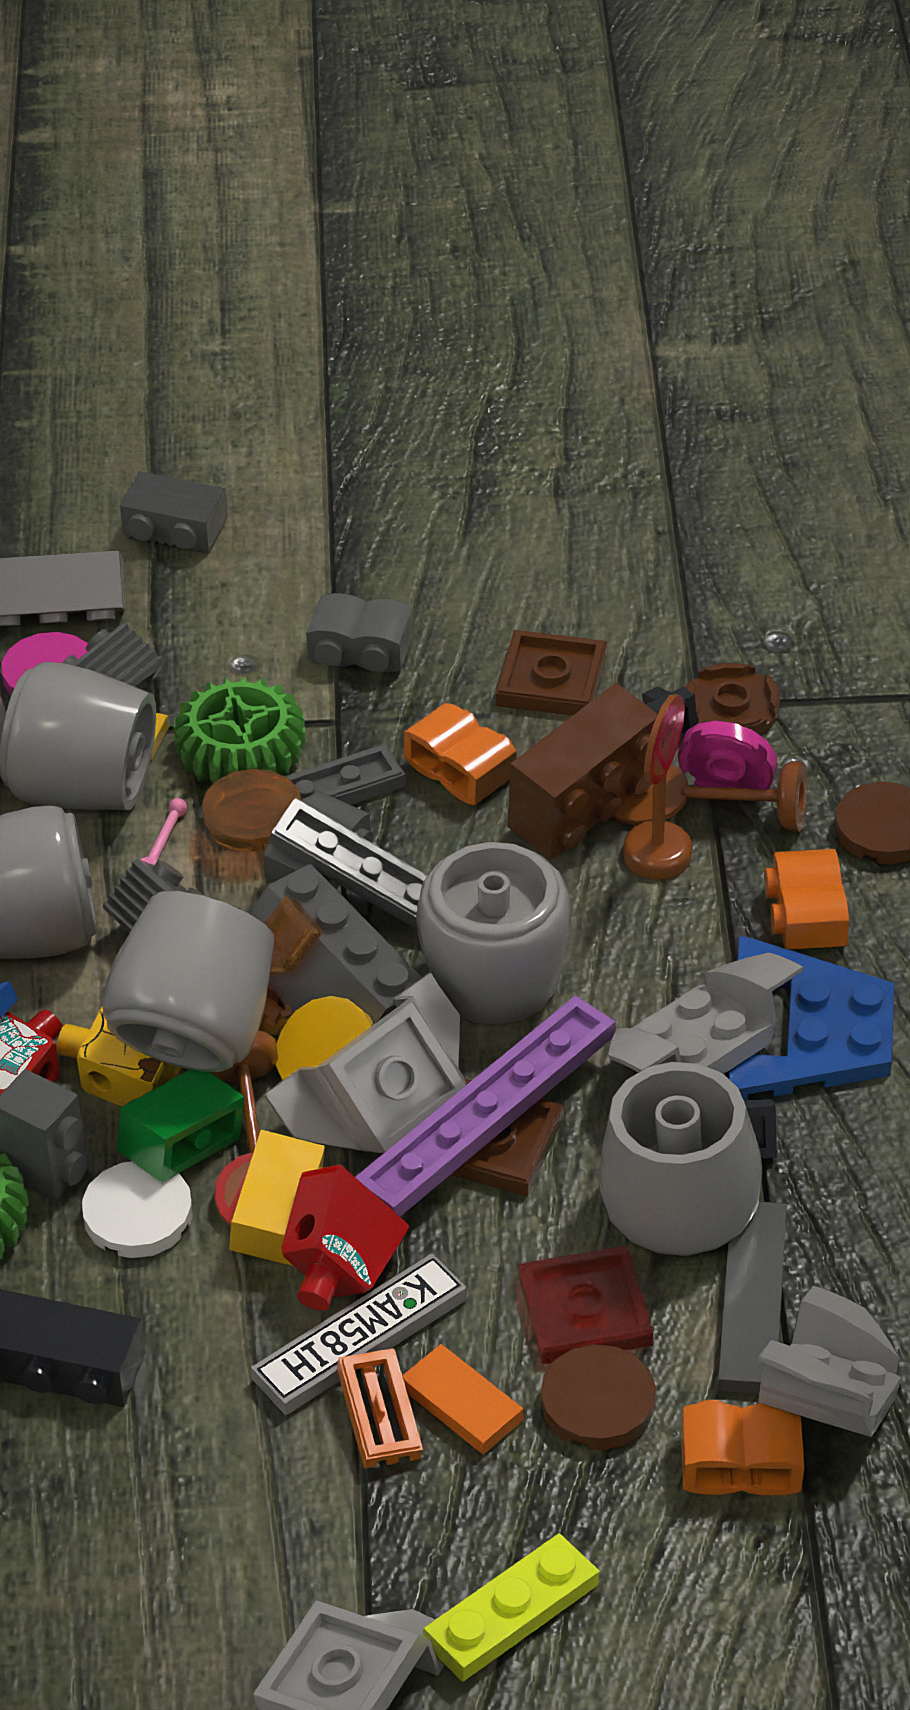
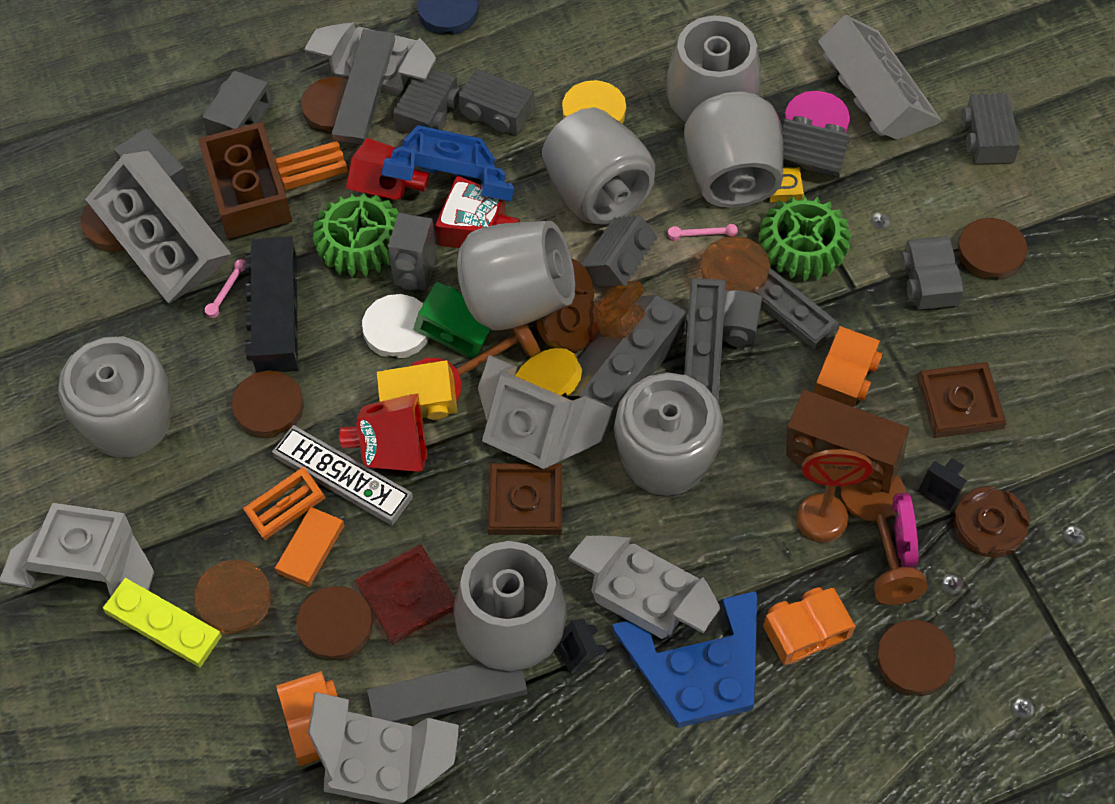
camera: 70 degrees right, 15 degrees up
medium lavender plate [356,995,616,1217] -> none
none -> light grey piece [58,336,171,458]
none -> clear orange tile [195,559,272,634]
none -> reddish brown tile [231,370,304,438]
none -> reddish brown tile [958,218,1028,280]

